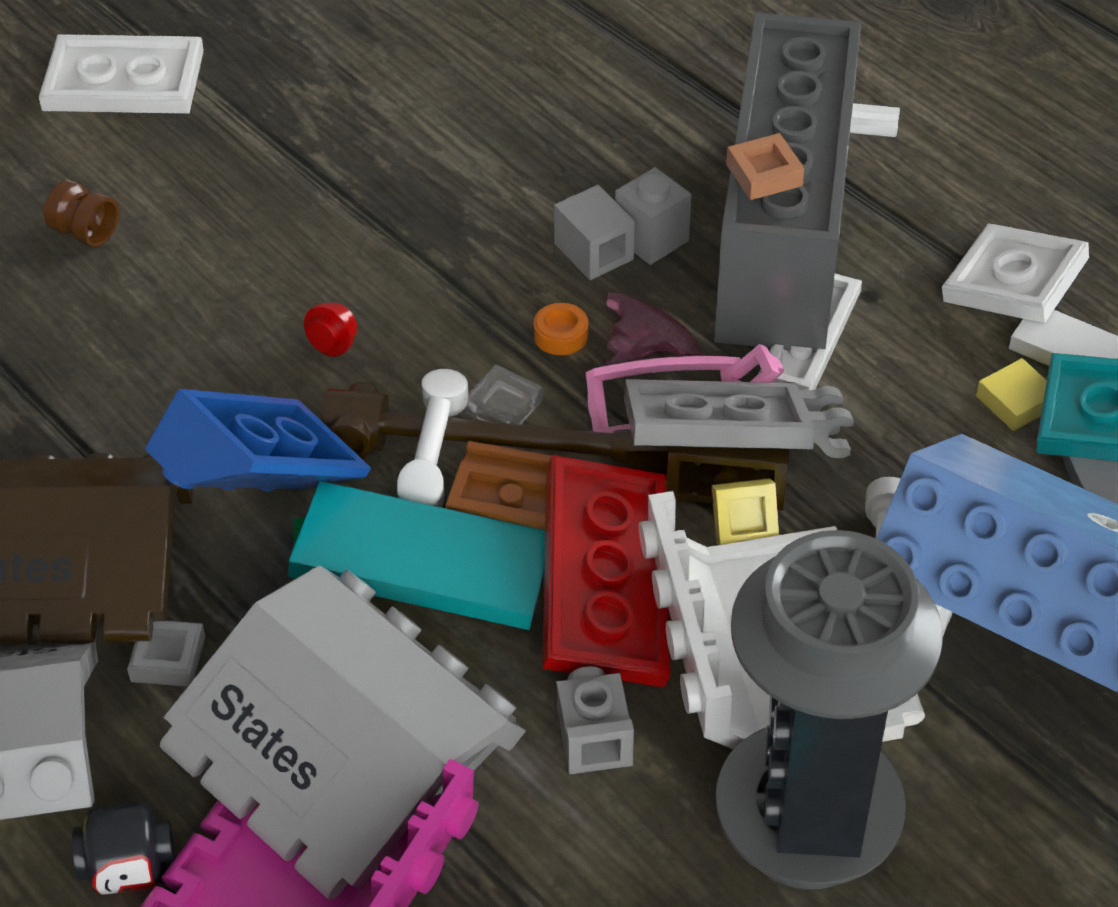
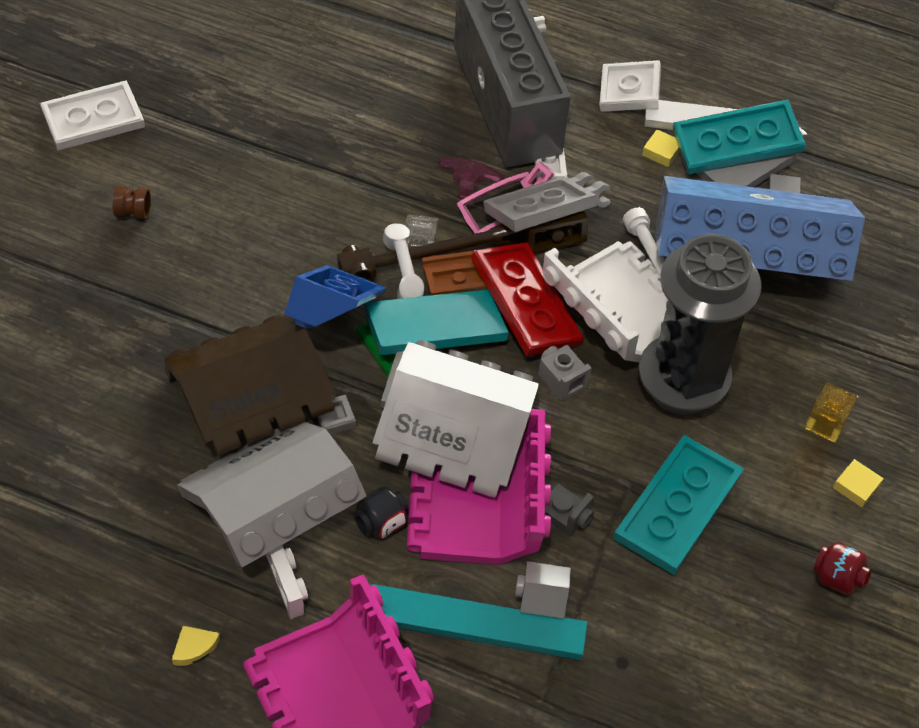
camera: 30 degrees left, 5 degrees up
red plate [303,302,357,357] -> none
orange tile [533,303,589,355] -> none
light grey brick [554,185,635,280] -> none
light grey brick [615,167,691,265] -> none
light yellow tile [712,478,779,545] -> none
nougat plate [726,133,805,200] -> none

